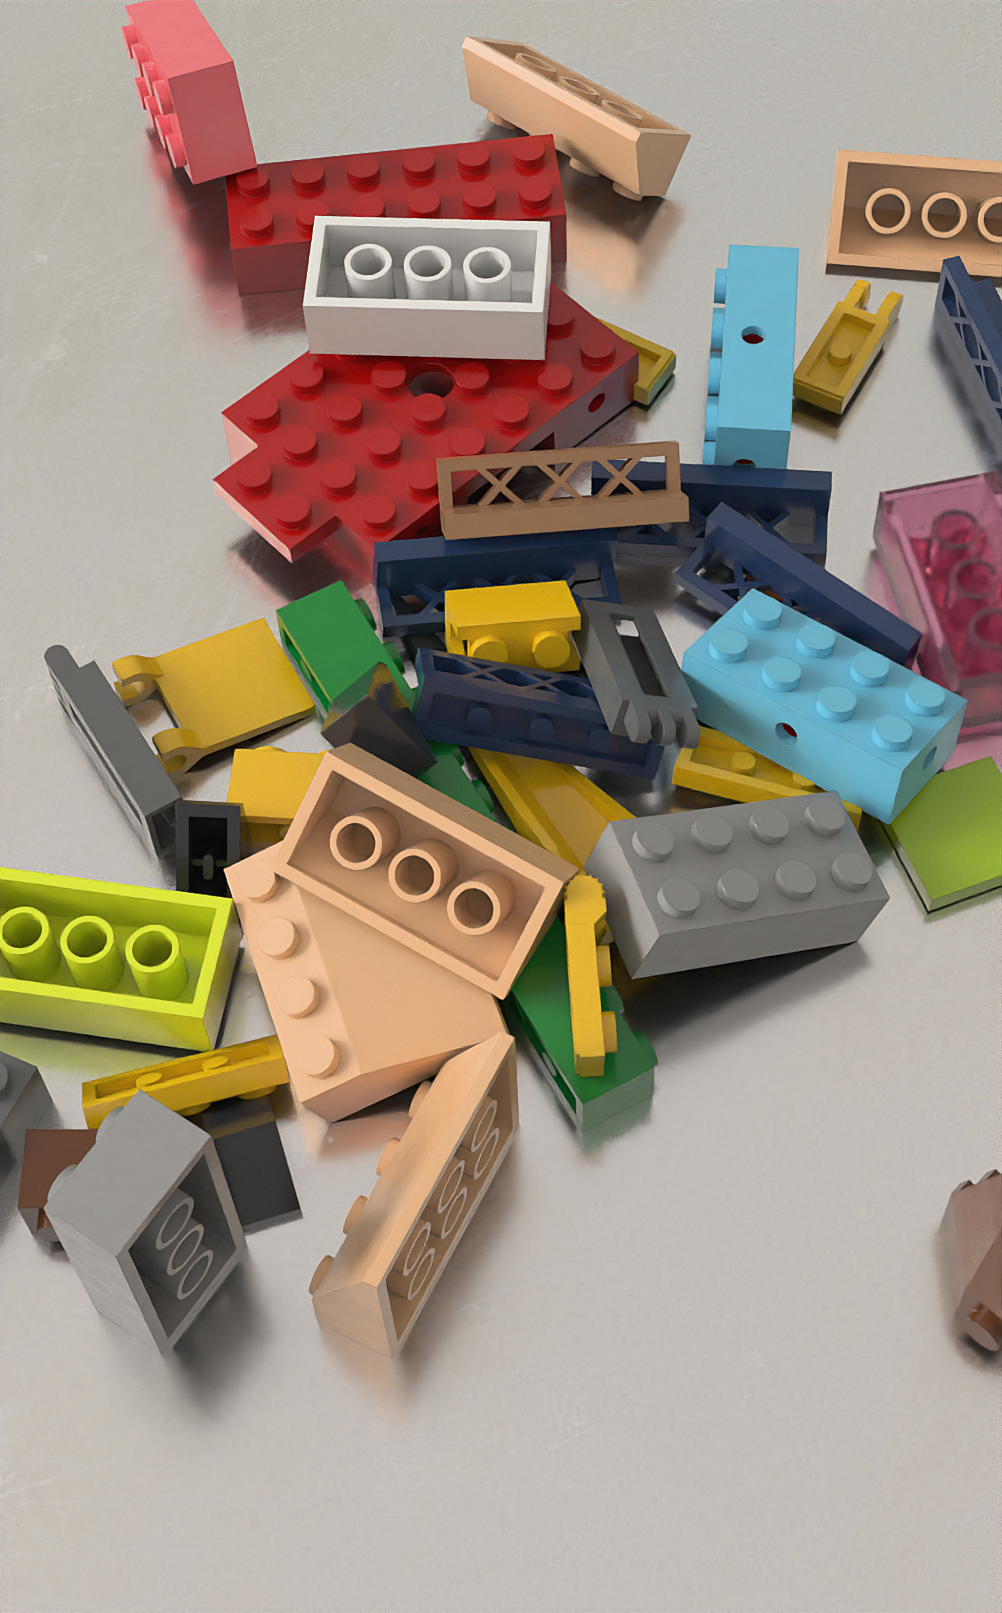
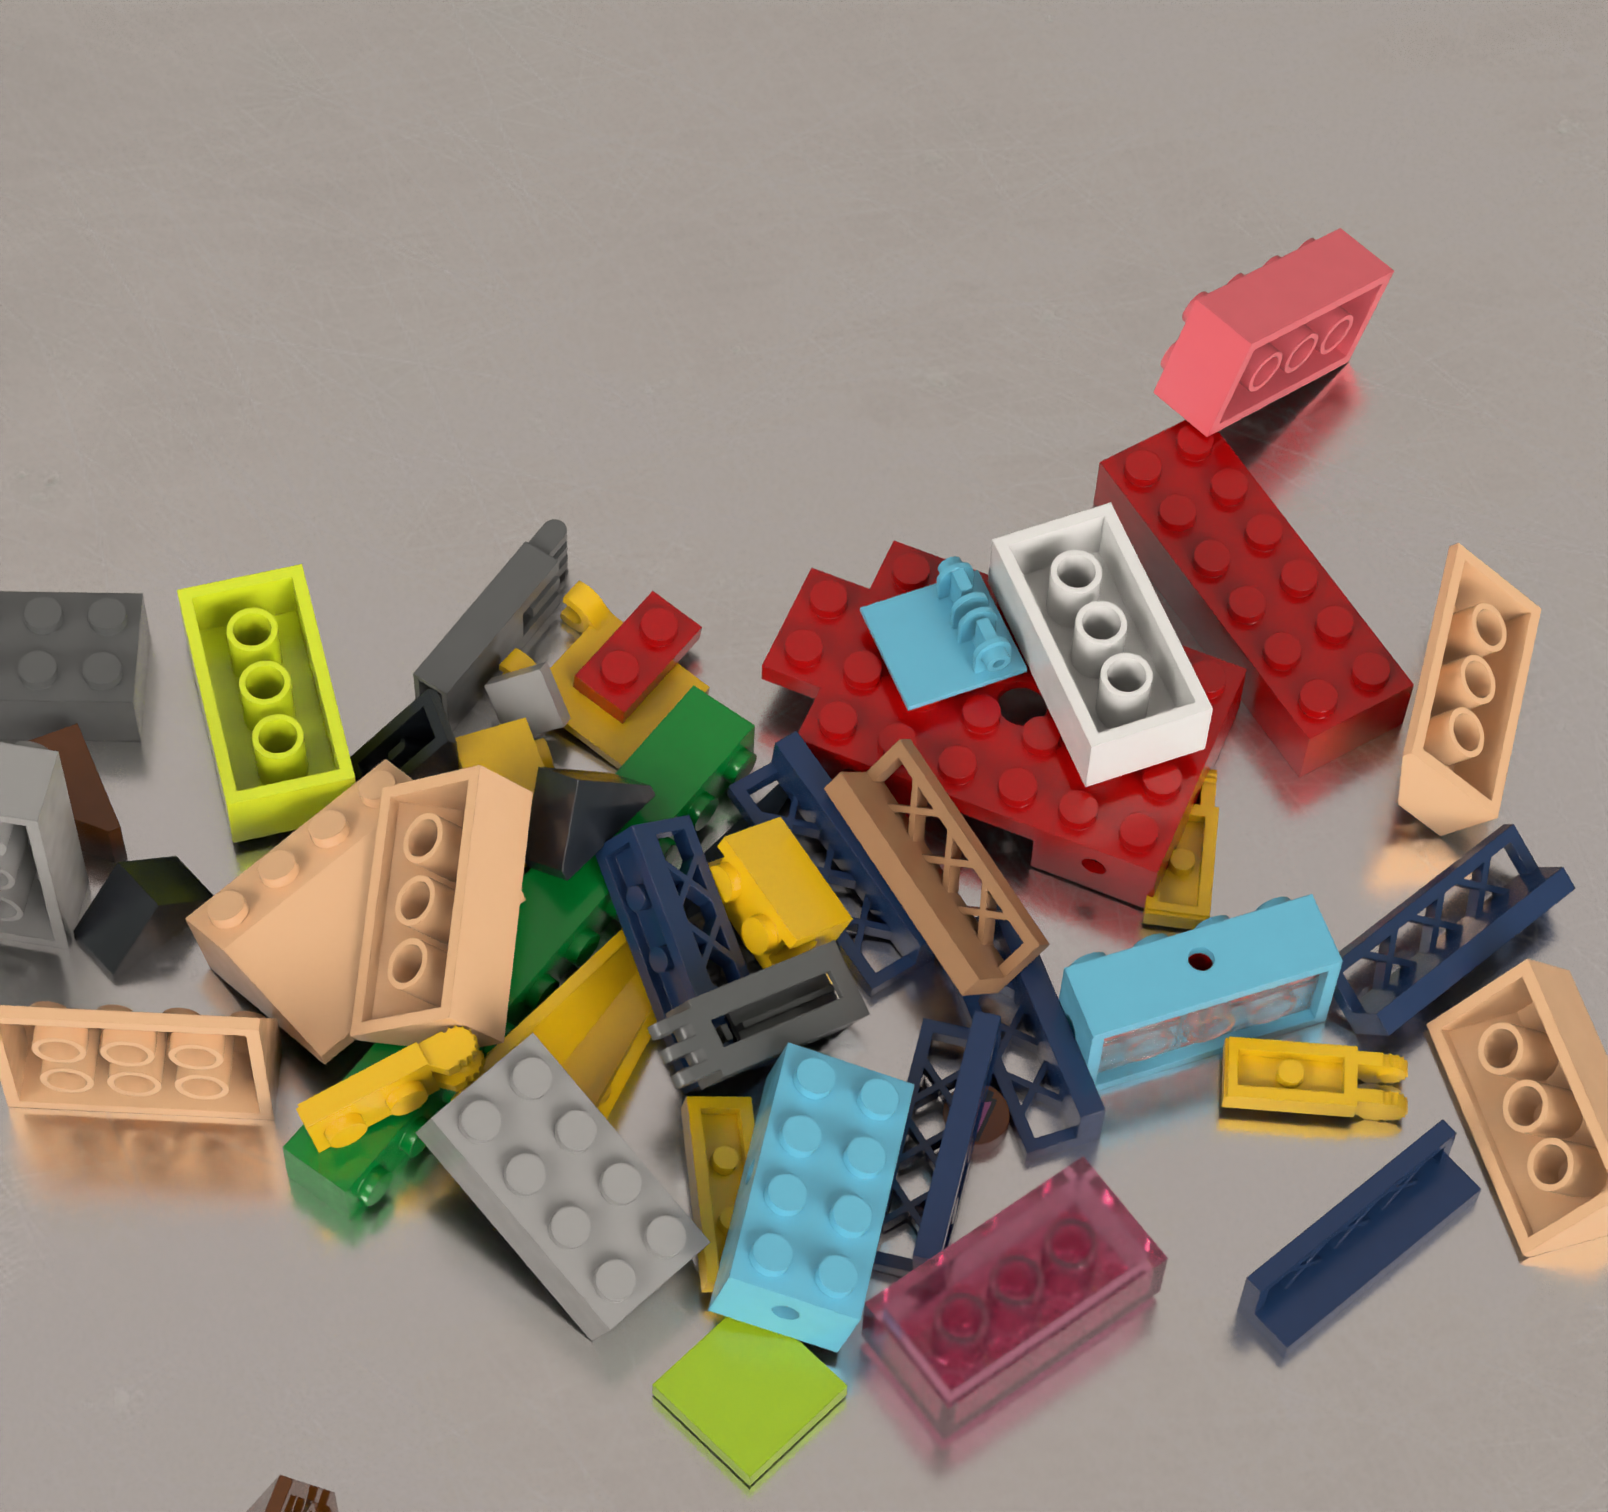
camera: 60 degrees right, 0 degrees up
yellow plate [82,1034,290,1129] -> none
none -> light grey tile [484,661,571,736]
none -> red plate [573,591,702,724]
none -> medium azure hinge [860,556,1027,711]
none -> dark blue fence [1333,824,1576,1036]

